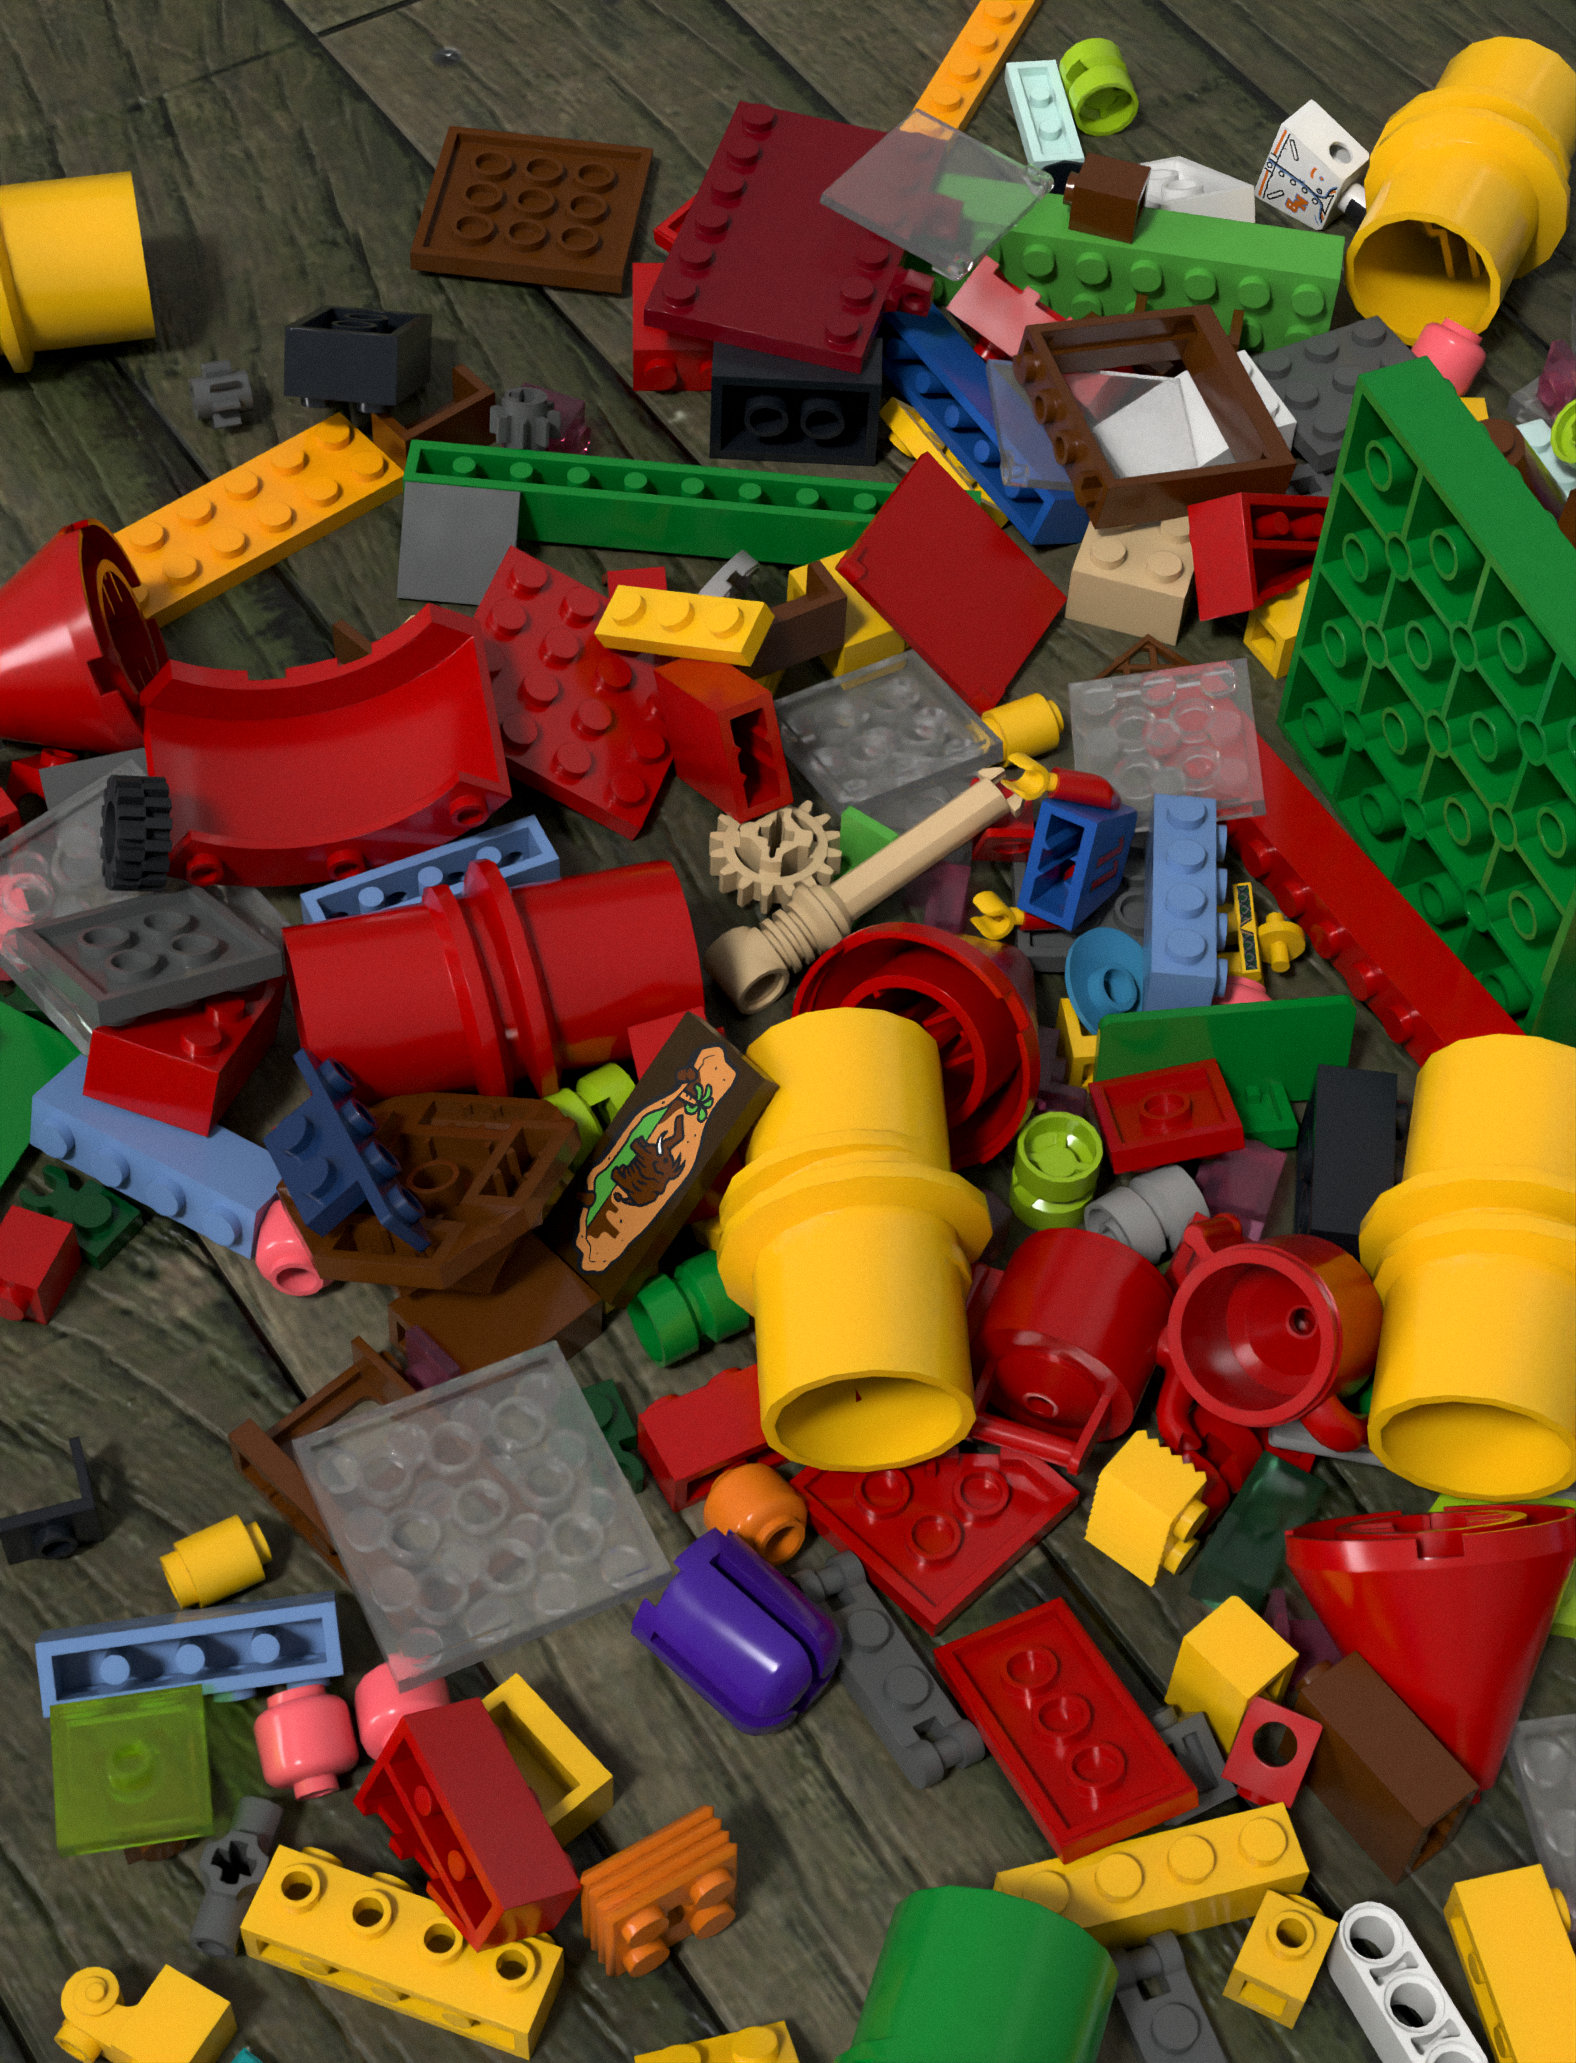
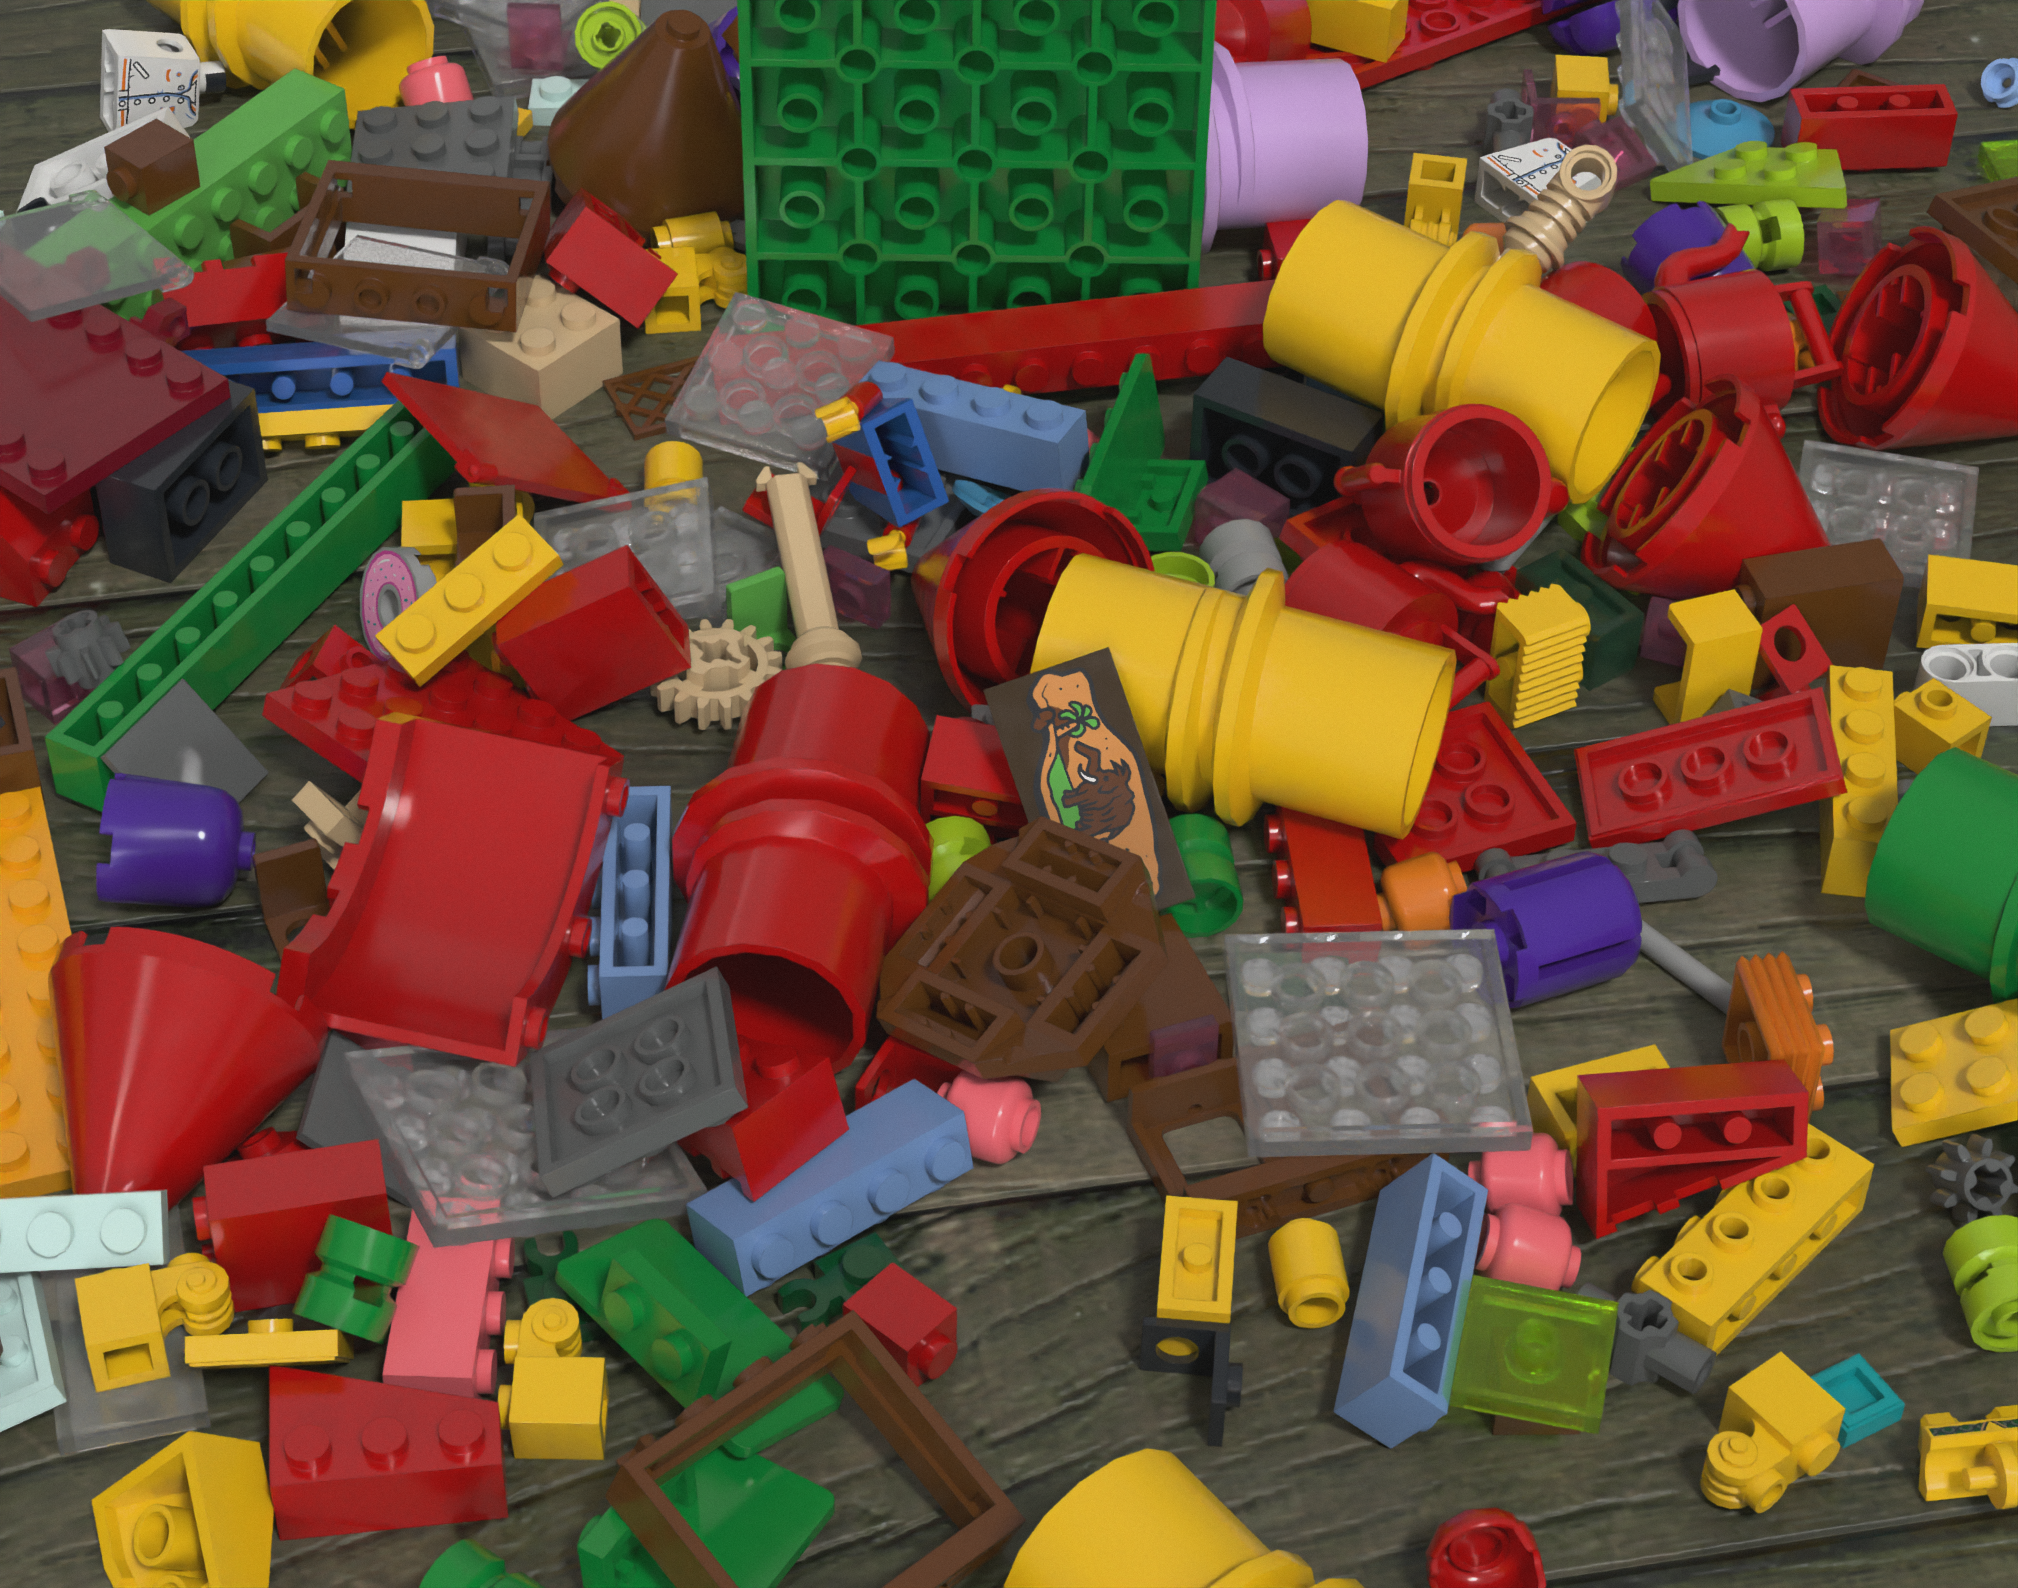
camera: 65 degrees left, 10 degrees down
black tyre [100,775,172,892] -> none
dark blue bracket [263,1047,432,1253] -> none
red plate [1088,1058,1245,1175] -> none
none -> dark purple cylinder [96,773,256,908]
none -> yellow panel [1157,1195,1238,1356]
none -> light grey bar [1640,920,1732,1014]

